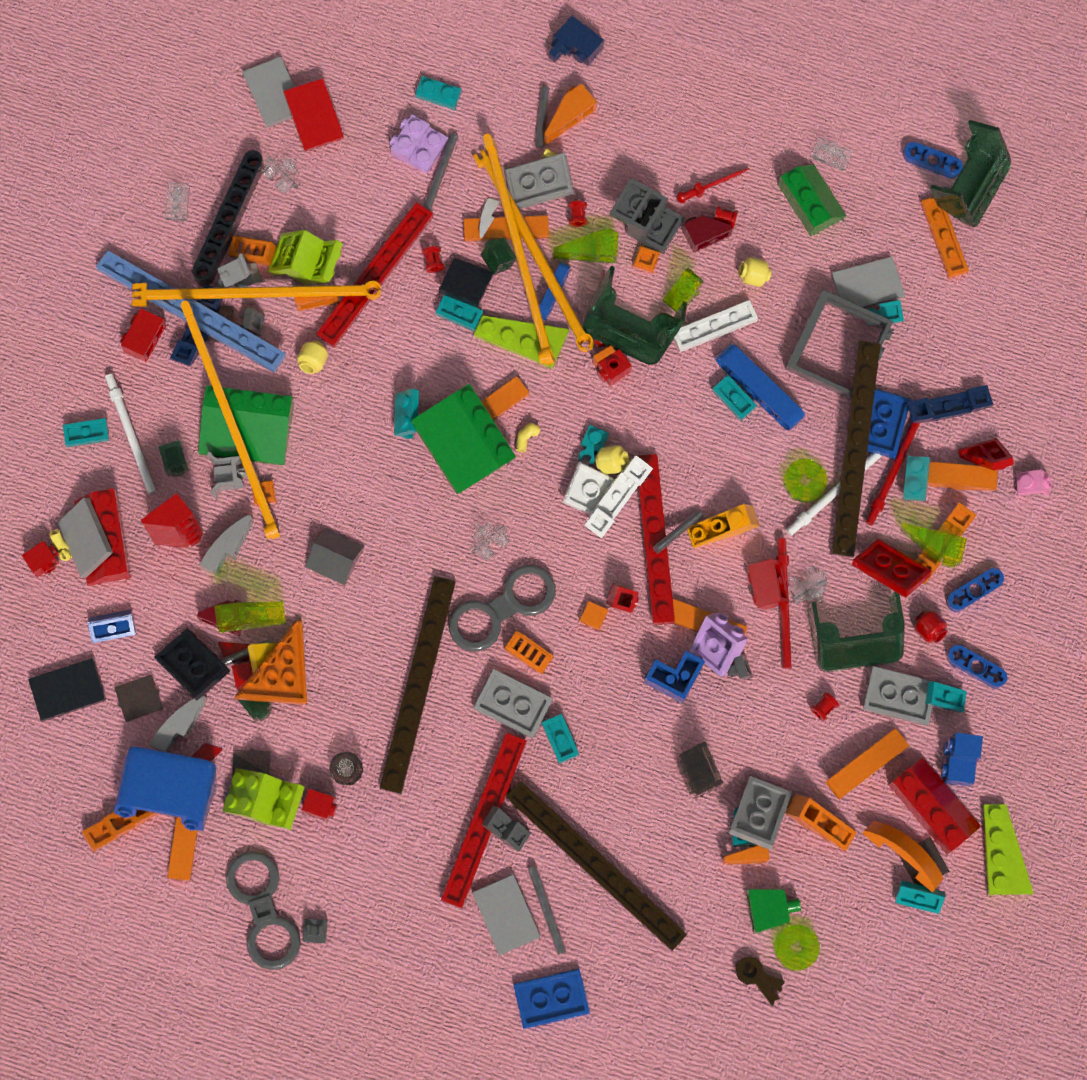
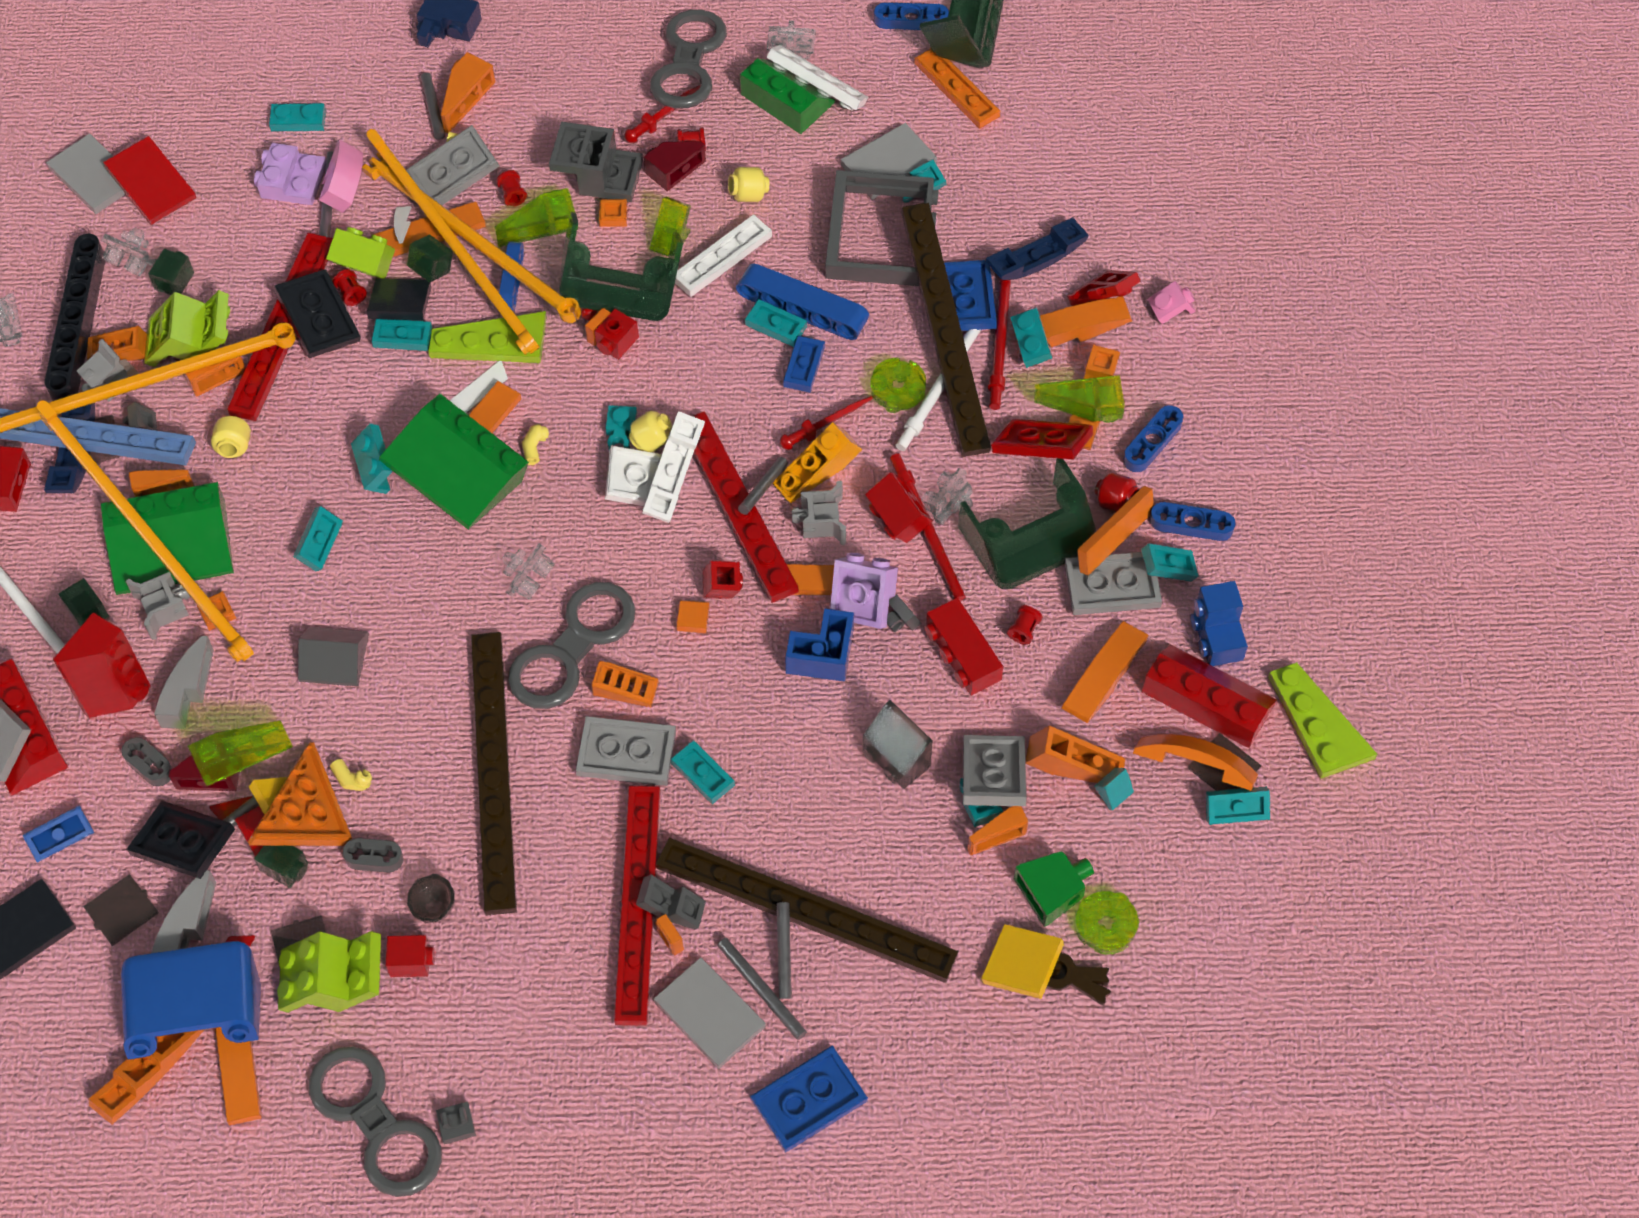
camera: 15 degrees left, 15 degrees down
none -> dark grey beam [122,737,172,786]
none -> orange slope [129,470,195,497]
none -> clear green brick [148,249,194,295]
none -> black tile [274,269,361,358]
none -> teal plate [293,506,343,571]
none -> bright pink slope [319,139,363,213]
none -> lime brick [326,227,395,279]
none -> light yellow arm [330,759,372,791]
none -> dark grey beam [343,838,404,873]
none -> white sticker [450,361,508,413]
none -> dark grey bar [650,9,727,109]
none -> orange tile [656,914,684,956]
none -> white plate [767,45,868,110]
none -> flat silver bar [777,902,792,999]
none -> red sword [780,396,873,450]
none -> blue plate [783,336,825,393]
none -> light grey piece [792,481,846,545]
none -> red brick [924,597,1004,696]
none -> yellow tile [981,924,1064,999]
none -> orange tile [1077,486,1154,575]
none -> teal slope [1094,768,1134,811]

